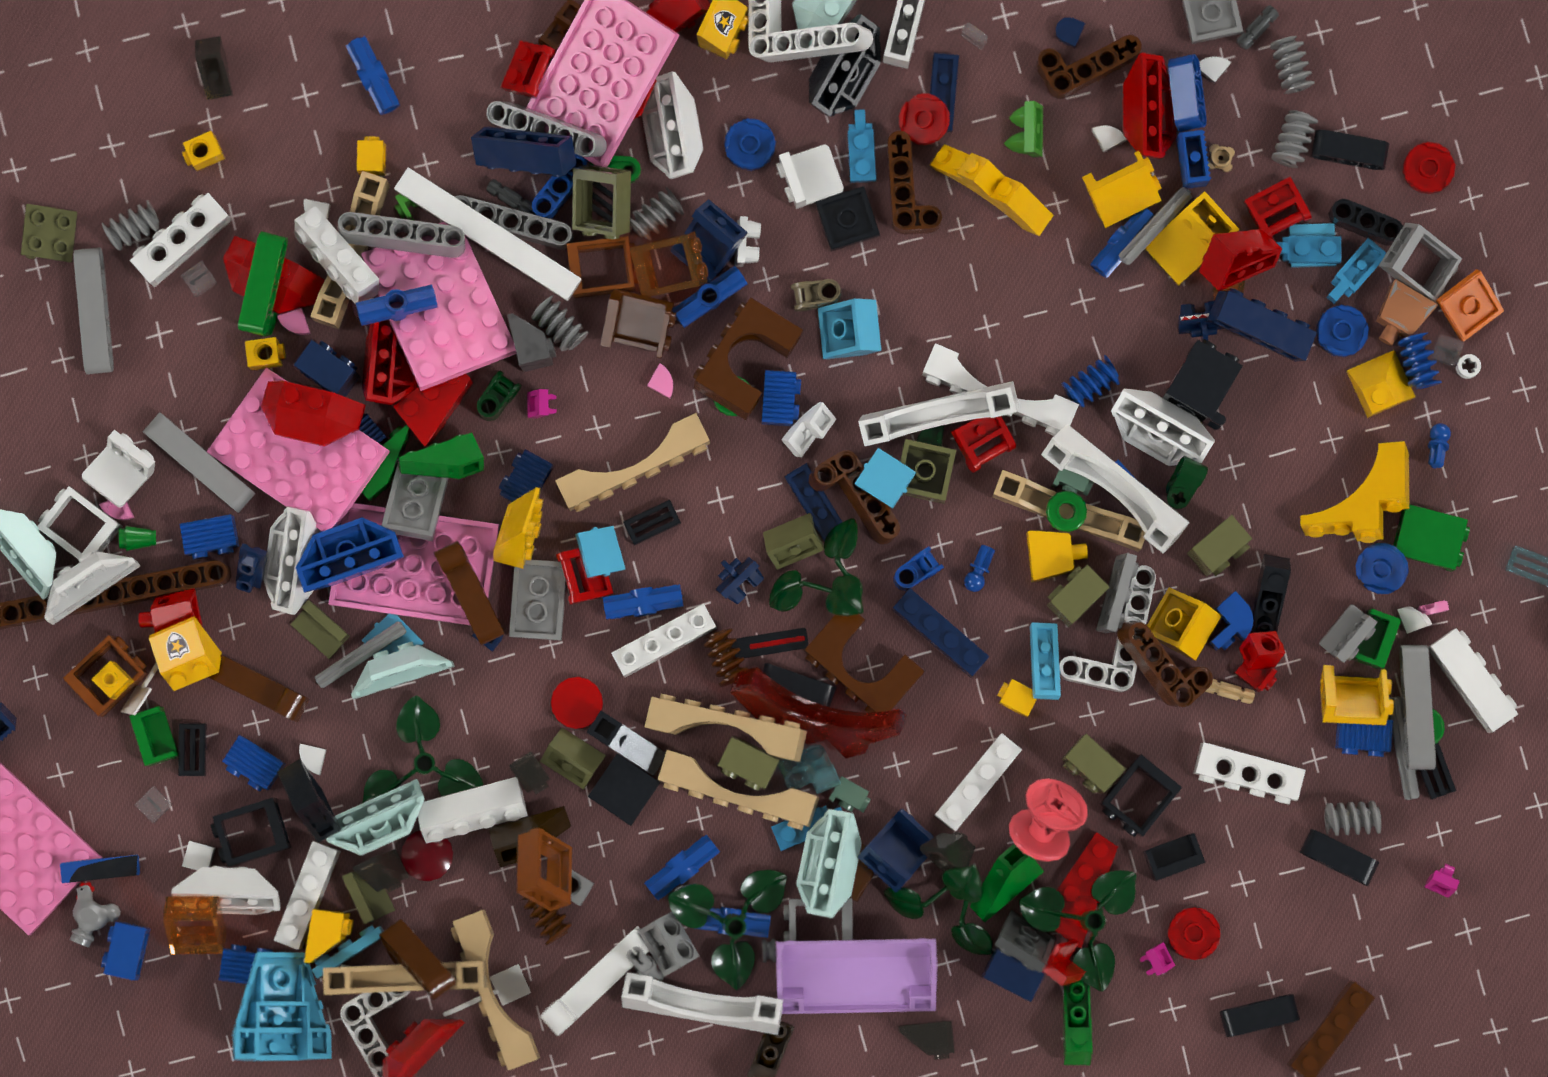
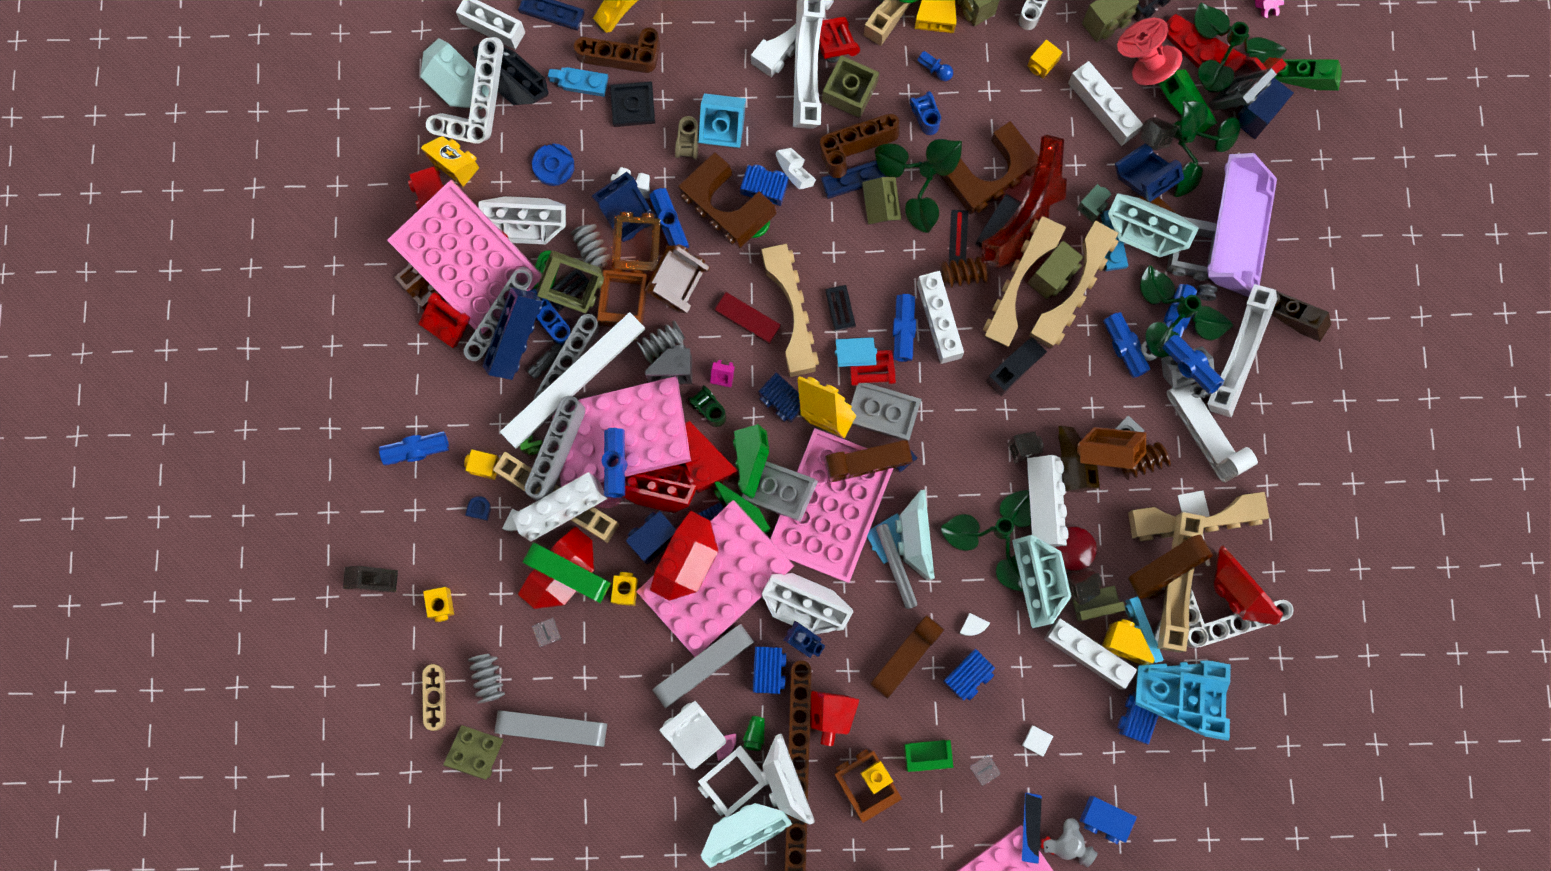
camera: 80 degrees left, 5 degrees down
white piece [120,663,158,715] -> none
white brick [130,193,232,288] -> none
yellow slope [149,617,222,691] -> none
clear orange window [163,896,227,954] -> none
white wedge [172,866,281,915] -> none
black tile [178,724,207,776] -> none
black window [211,797,292,867] -> none
bright pink tile [277,308,311,335] -> none
black window [277,759,341,843] -> none
olive panel [290,600,350,659] -> none
blue wedge [296,517,404,593] -> none
olive panel [540,728,606,789] -> none
red tile [551,677,603,729] -> none
black tile [588,753,660,826] -> none
bright pink tile [647,363,673,399] -> none
dark blue hips [716,557,764,604] -> none
white bracket [776,145,843,209] -> none
clear light blue piece [778,744,841,794] -> none
medium azure piece [855,448,916,509] -> none
dark blue brick [892,588,990,678] -> none
clear smoke slope [898,1020,955,1060] -> none
red tile [899,93,950,145] -> none
dark green tile [916,425,944,447] -> none
medium azure plate [1030,622,1061,700] -> none
none -> tan beam [422,664,446,731]
none -> dark blue tile [465,496,491,521]
none -> dark red tile [714,292,781,344]
none -> blue piece [1163,335,1224,394]

